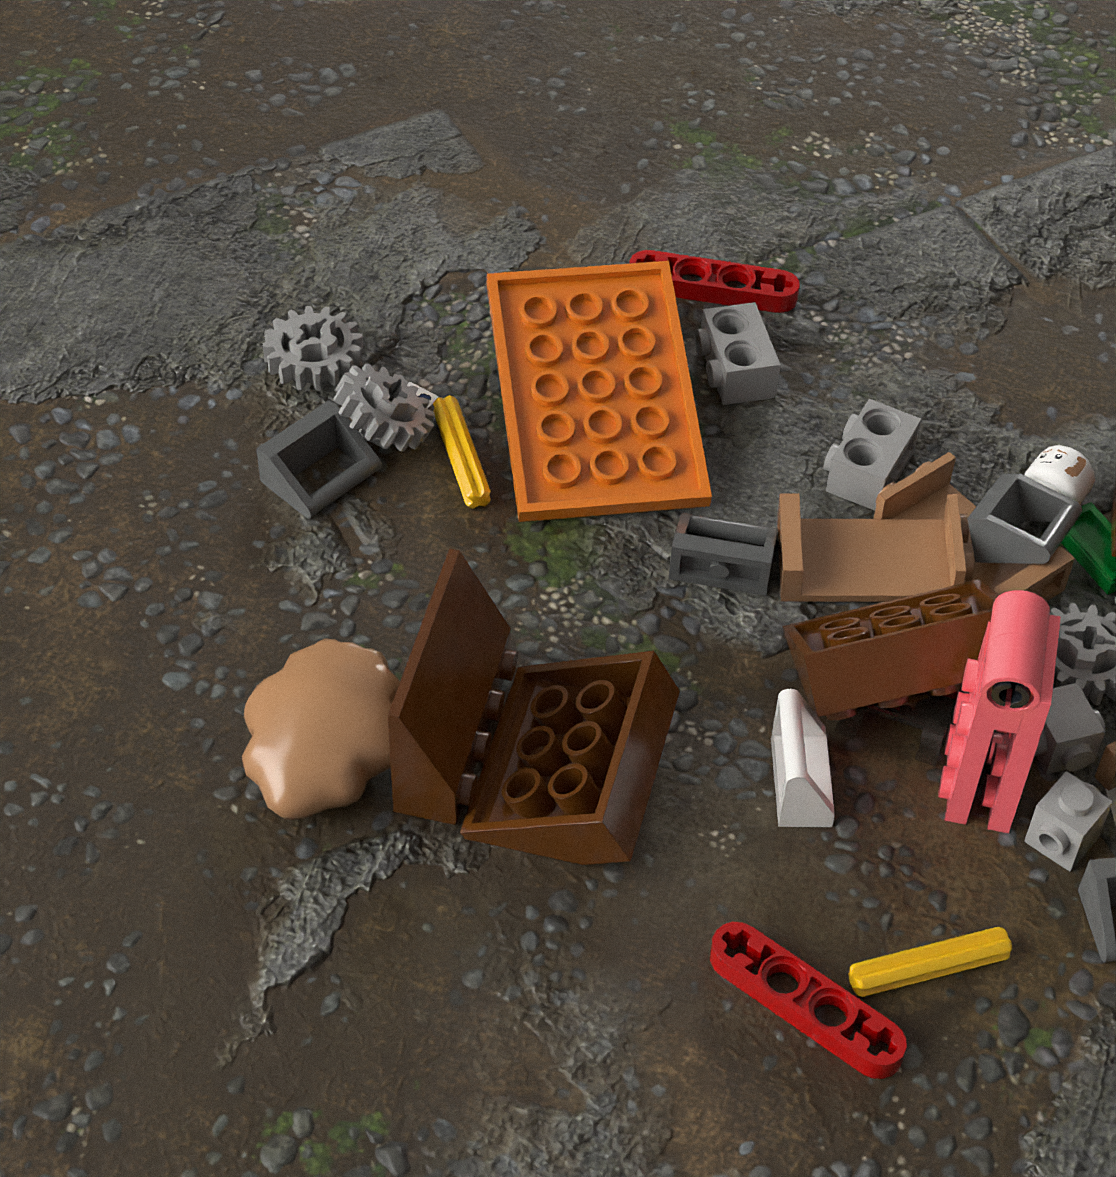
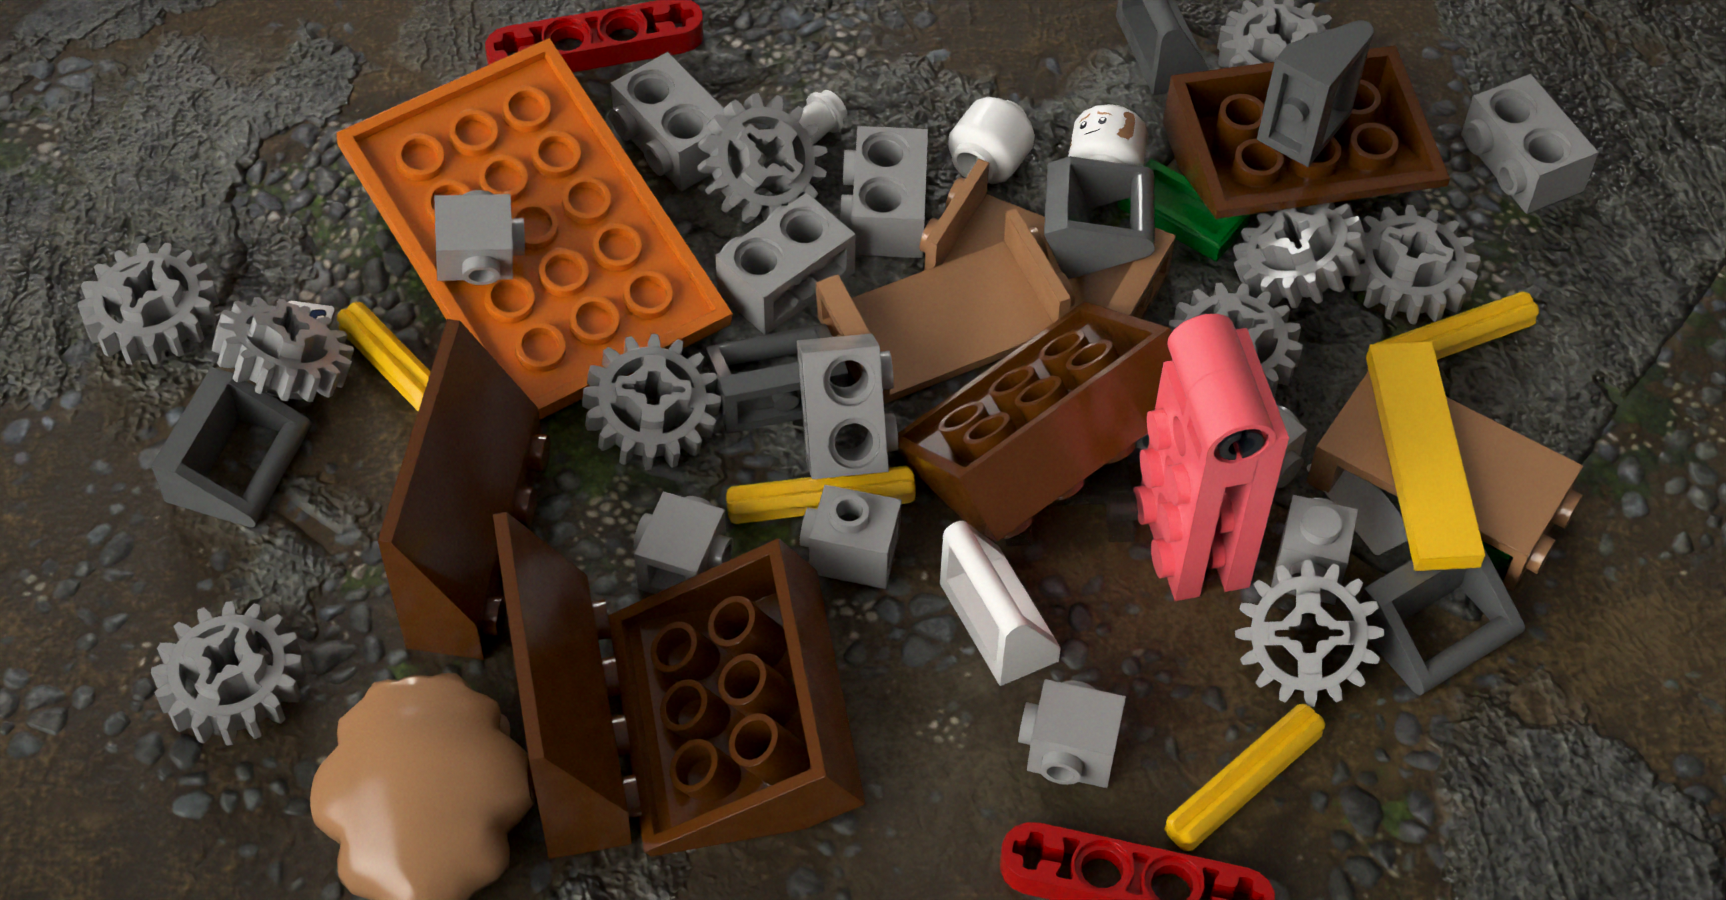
camera: 25 degrees left, 5 degrees up
none -> light grey gear [151,601,306,745]
none -> reddish brown slope [378,319,551,660]
none -> light grey brick [434,190,525,285]
none -> light grey gear [582,334,721,470]
none -> light grey brick [633,491,733,594]
none -> light grey gear [697,93,827,223]
none -> light grey brick [715,193,856,335]
none -> yellow axle [726,466,916,524]
none -> white pin [794,90,847,154]
none -> light grey brick [797,333,898,479]
none -> light grey brick [800,485,902,589]
none -> white head [948,97,1035,184]
none -> light grey brick [1018,679,1126,788]
none -> light grey gear [1235,560,1384,707]

